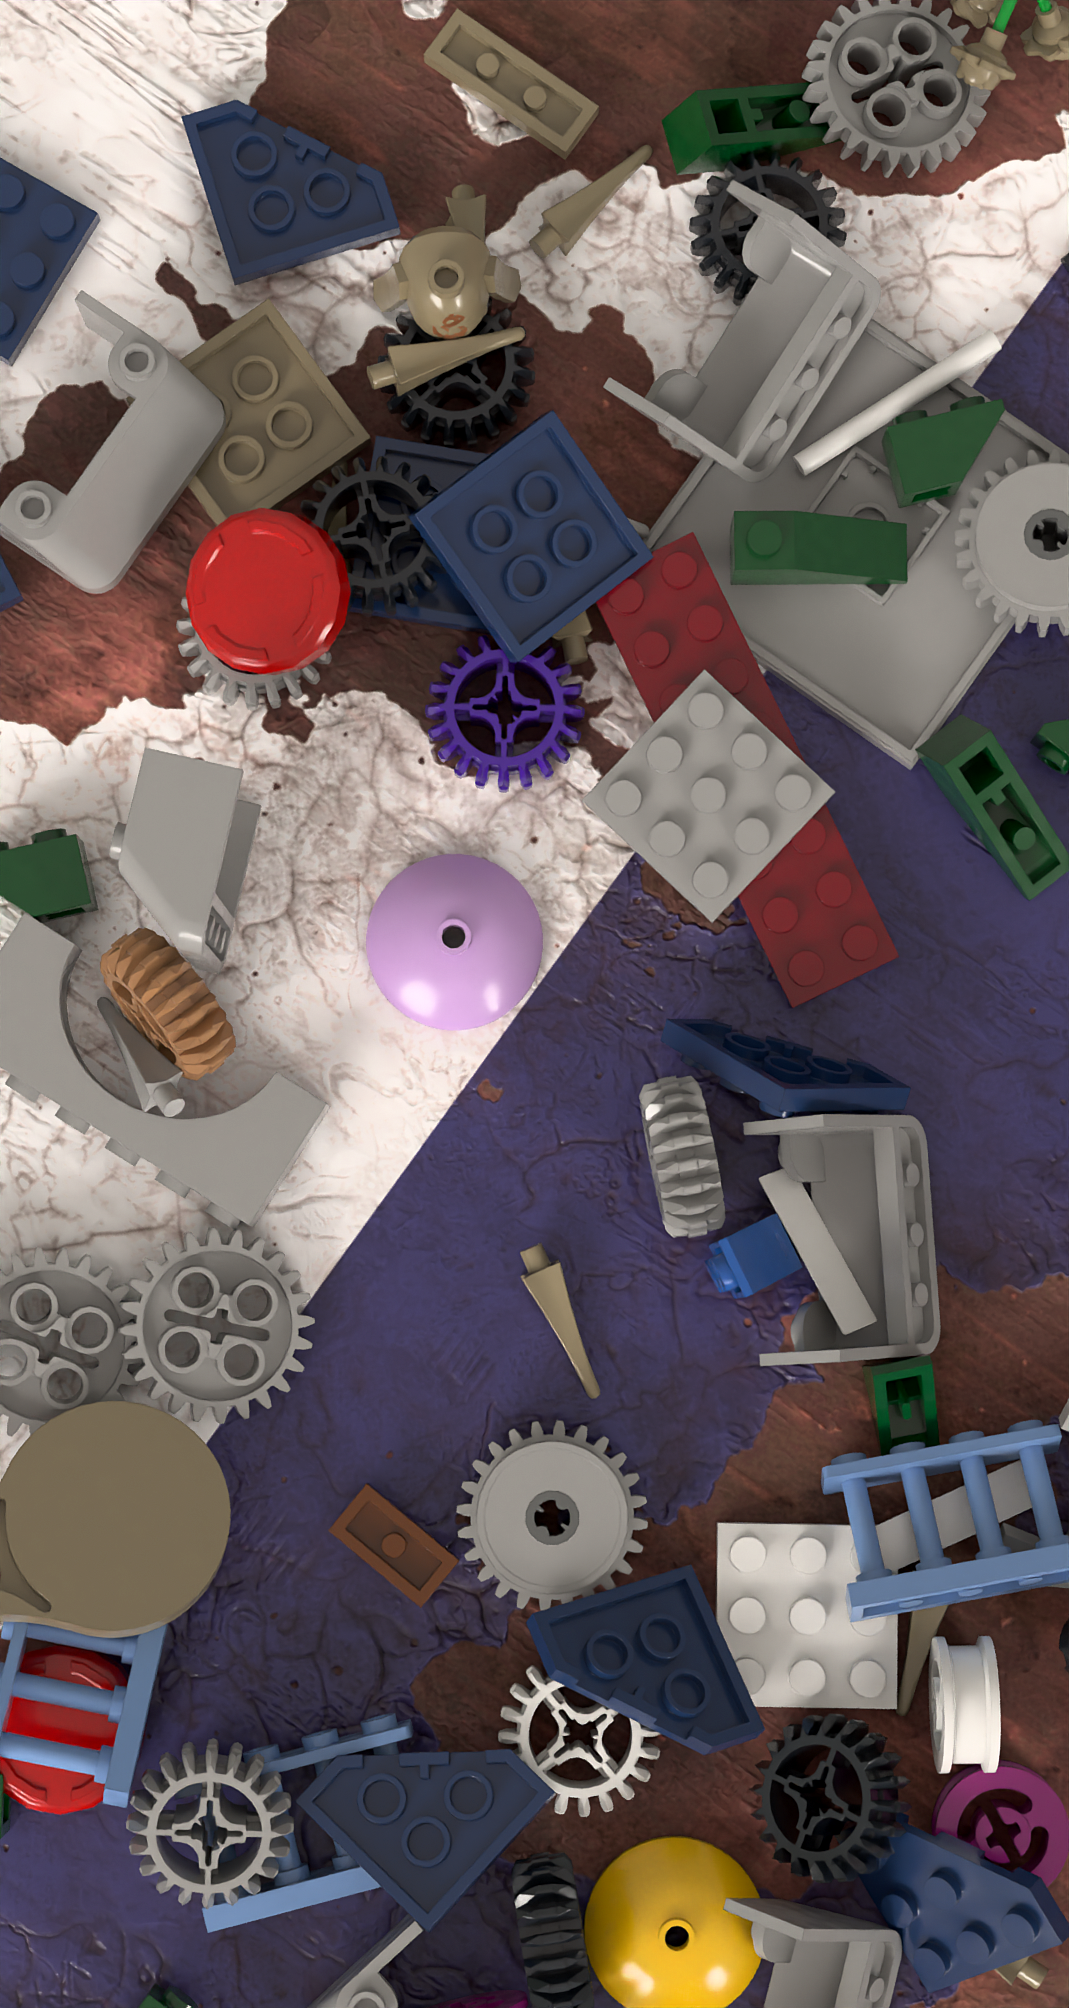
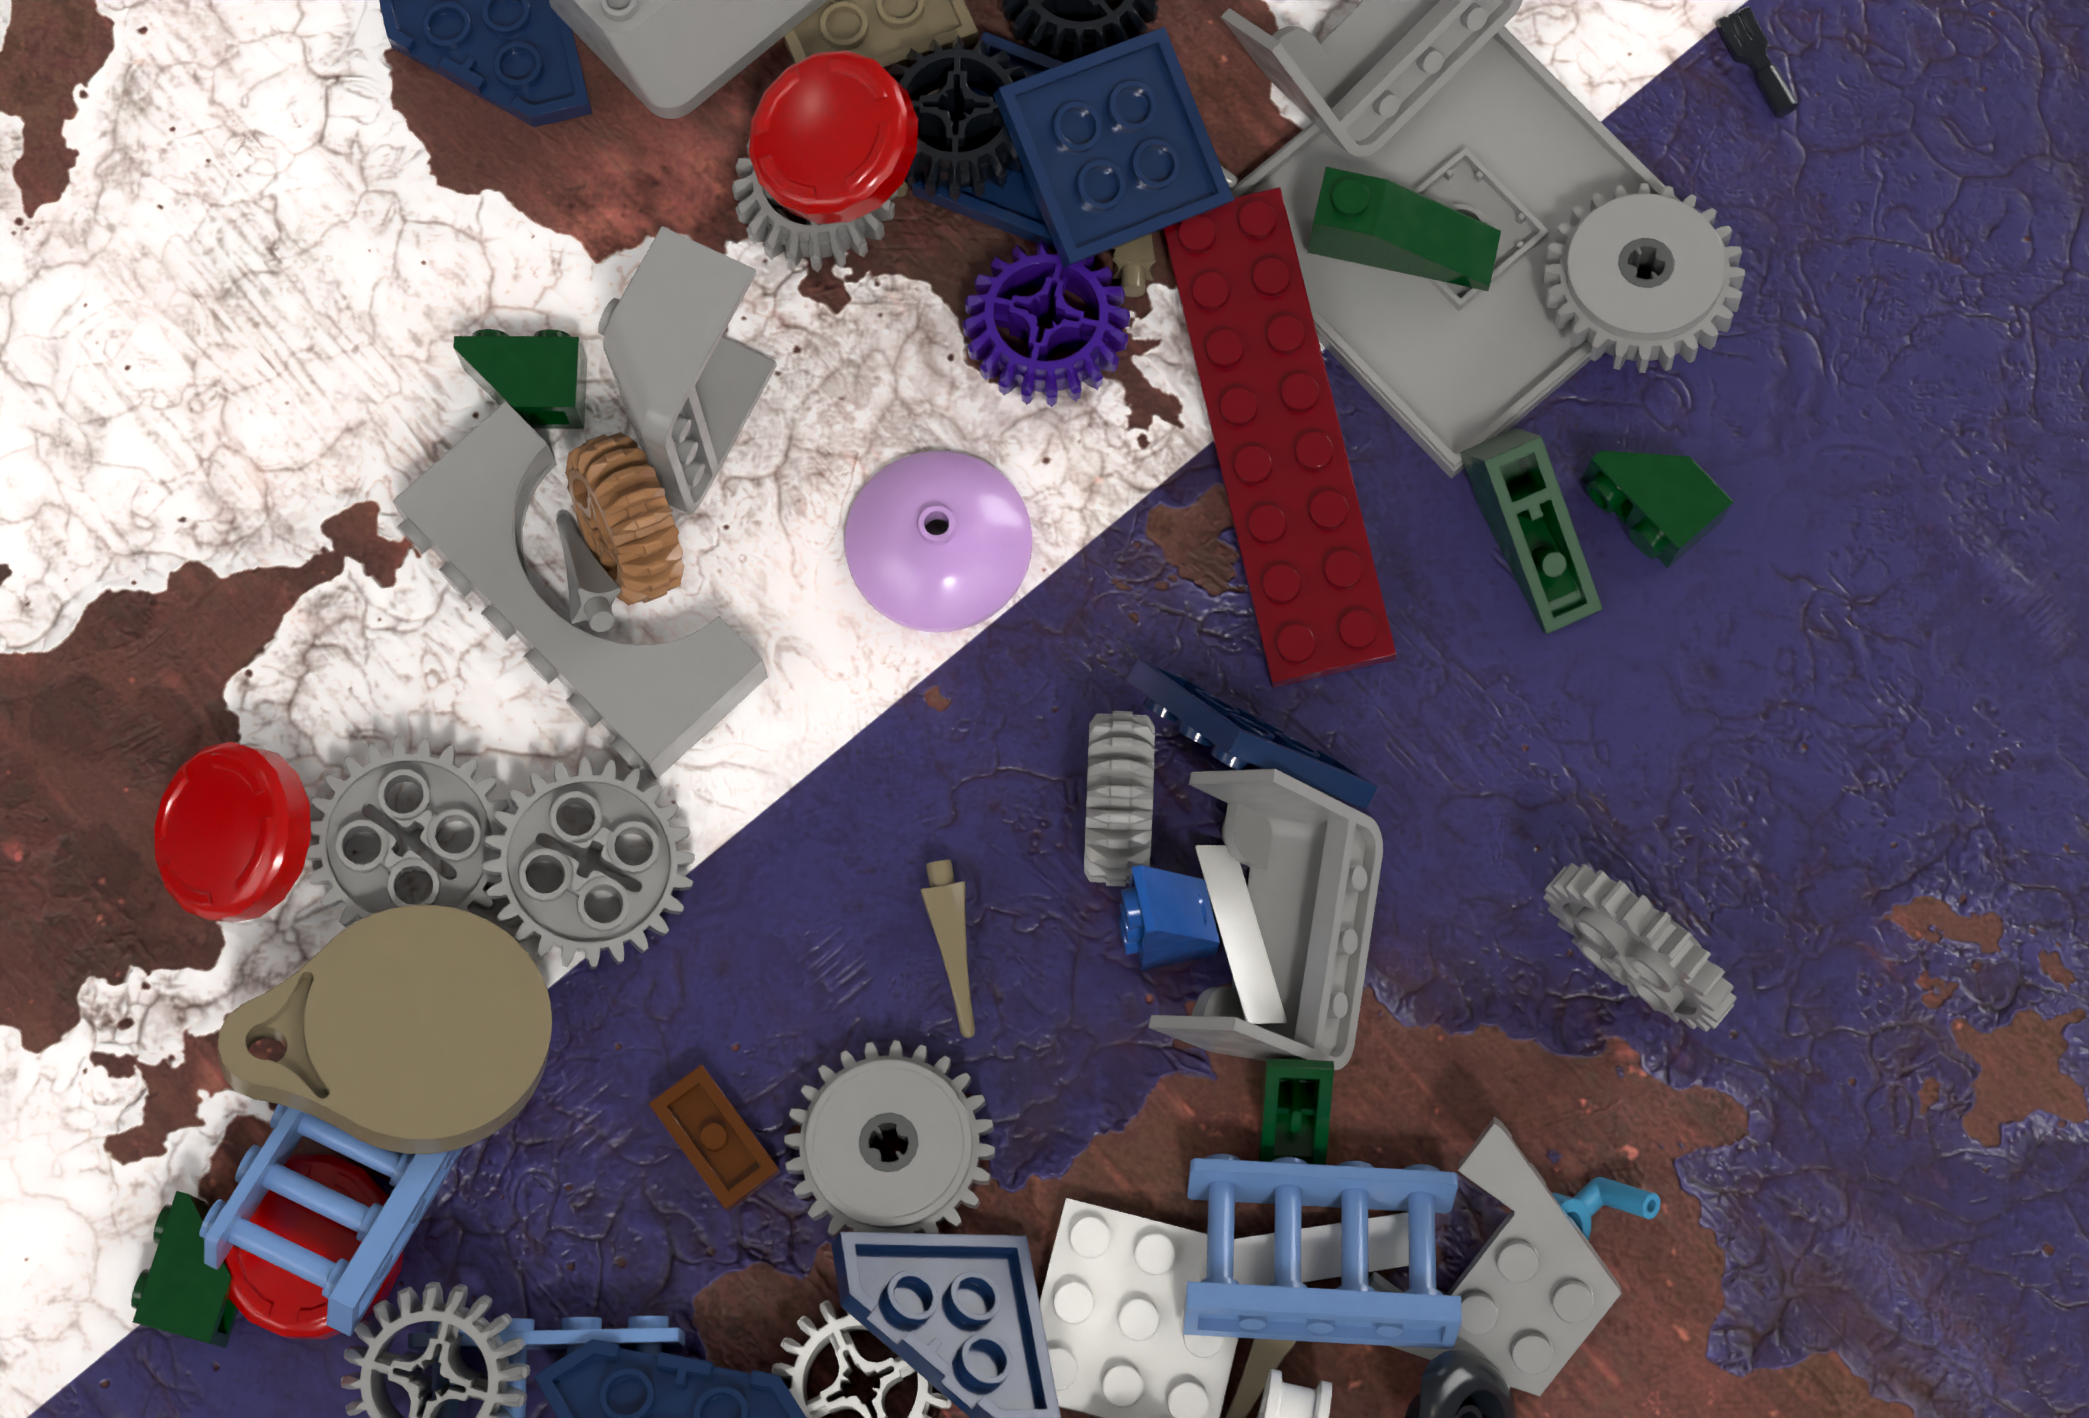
camera: 15 degrees right, 10 degrees down
light grey plate [582,670,835,923] -> none
white bar [793,330,1002,476] -> none
dark green slope [881,396,1005,508] -> none

